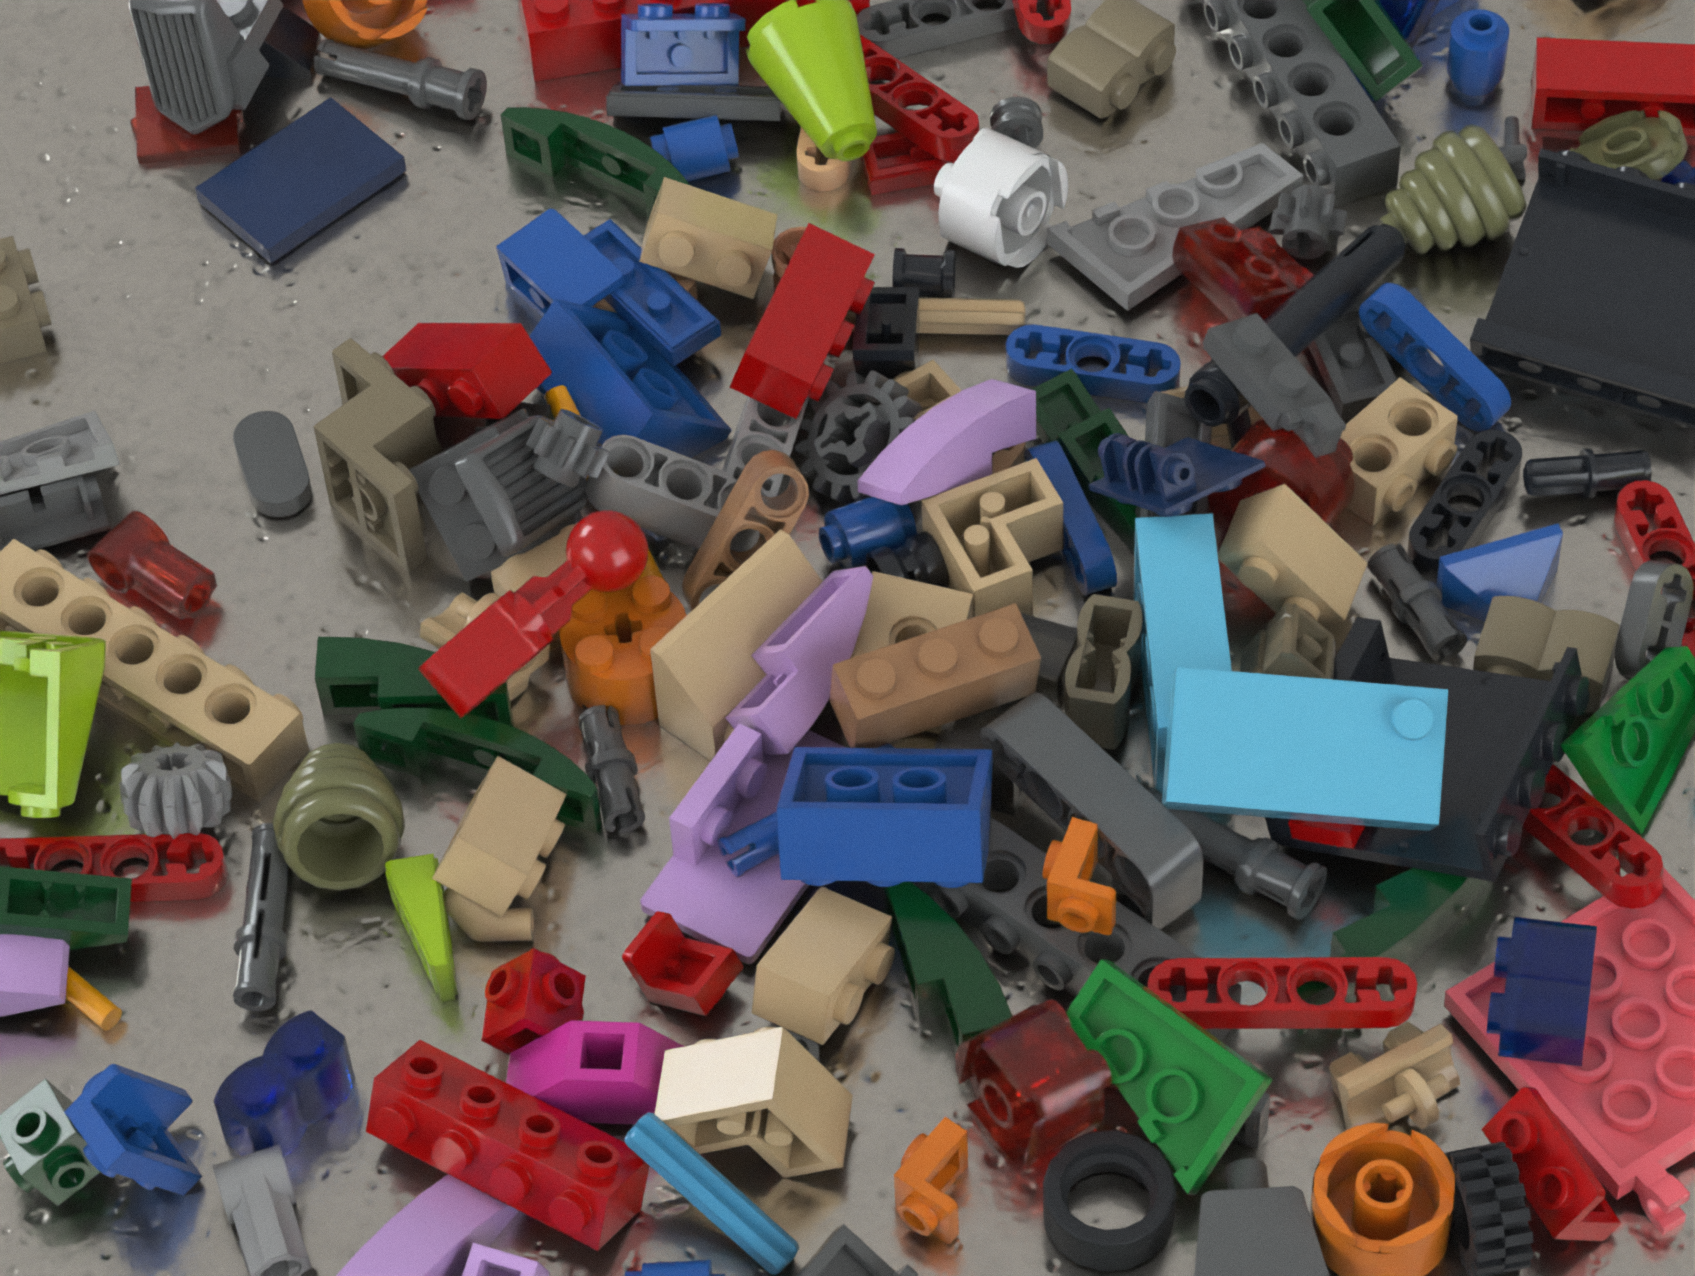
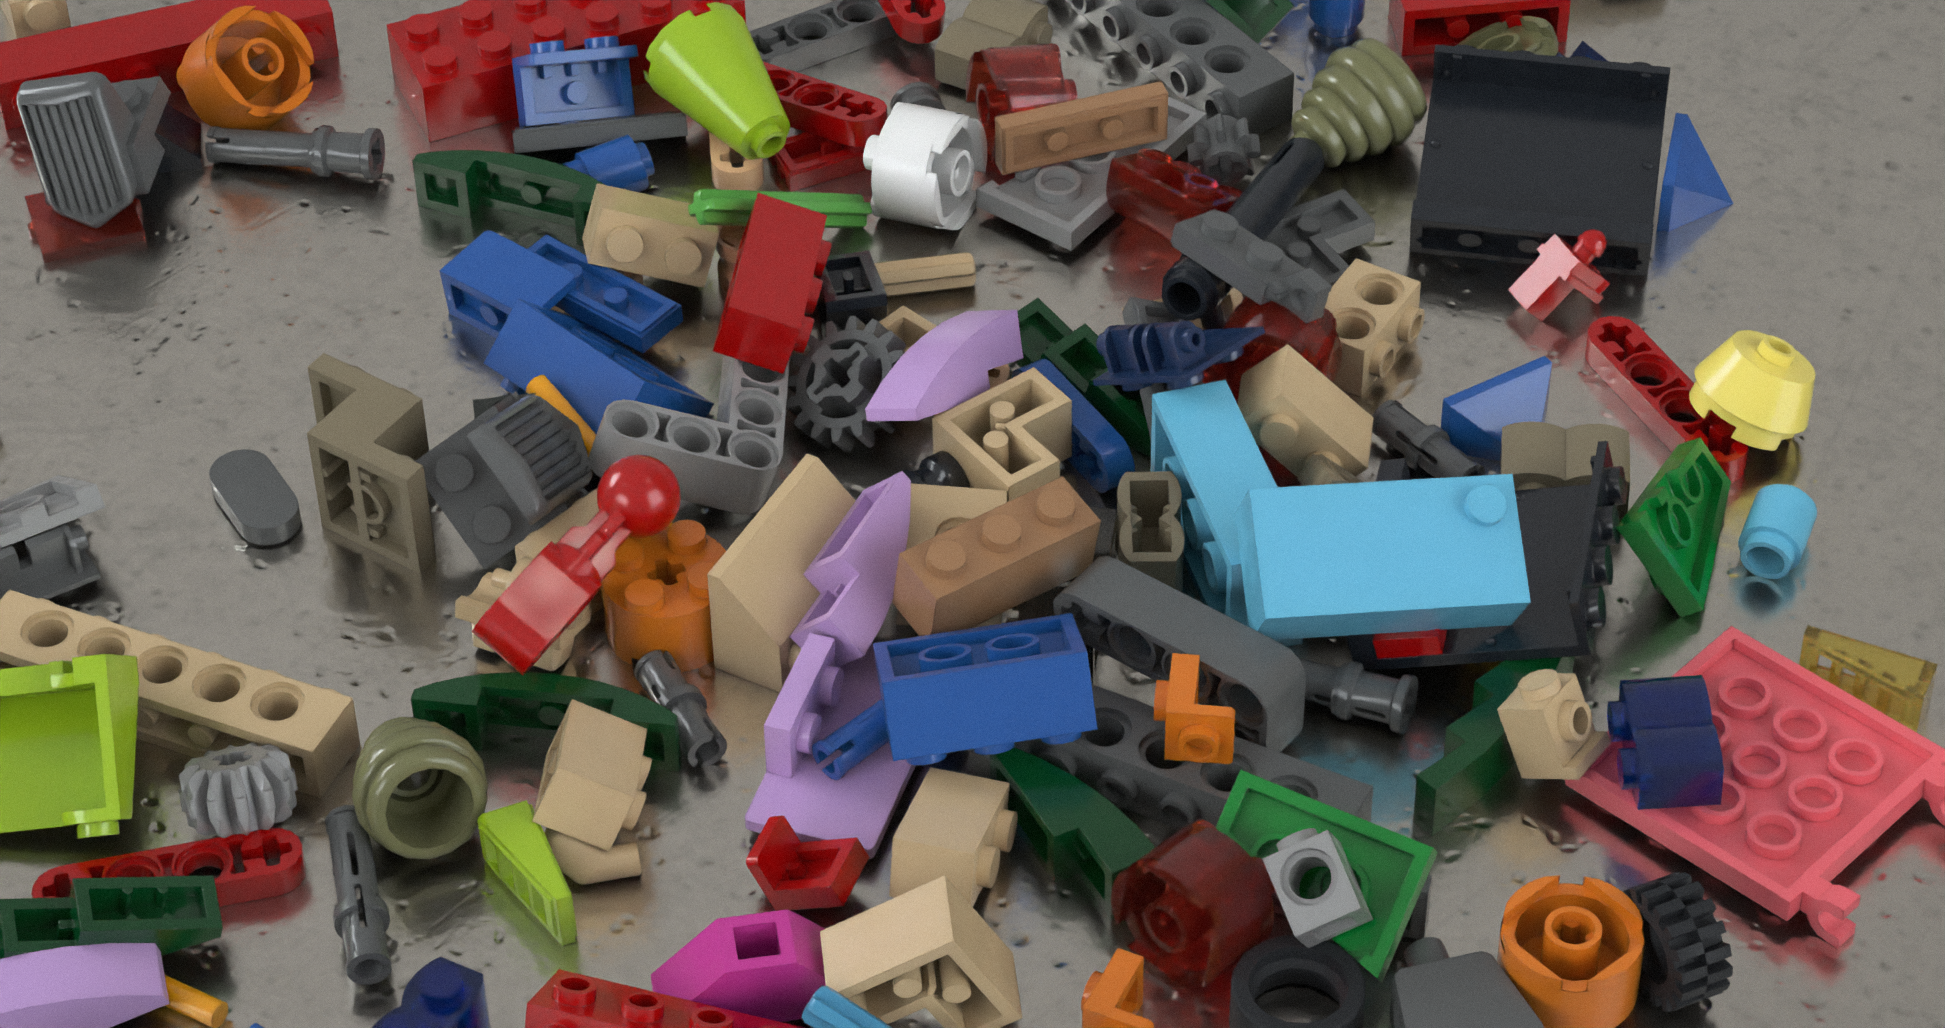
camera: 15 degrees left, 10 degrees down
clear red piece [87,511,217,620] -> none
dark blue tile [195,97,407,263] -> none
dark green slope [315,636,513,726] -> none
red brick [382,323,552,419] -> none
red brick [481,948,586,1055] -> none
dark grey gear [526,409,610,487] -> none
medium nougat beam [682,450,809,611] -> none
blue brick [819,496,917,569] -> none
black bush [892,248,956,298] -> none
blue beam [1006,324,1181,403] -> none
red beam [1147,957,1418,1029] -> none
tan hips [1329,1022,1461,1130] -> none
blue beam [1359,283,1511,432] -> none
black beam [1407,430,1522,578] -> none
red bracket [1481,1087,1622,1241] -> none
red beam [1522,764,1664,909] -> none
black axle [1523,448,1652,498] -> none
dark grey beam [1614,561,1694,680] -> none
none -> bright green axle [688,189,872,229]
none -> clear red brick [966,43,1078,163]
none -> medium nougat tile [995,81,1168,175]
none -> light grey brick [1263,828,1373,948]
none -> tan brick [1497,669,1611,780]
none -> piece [1508,229,1610,322]

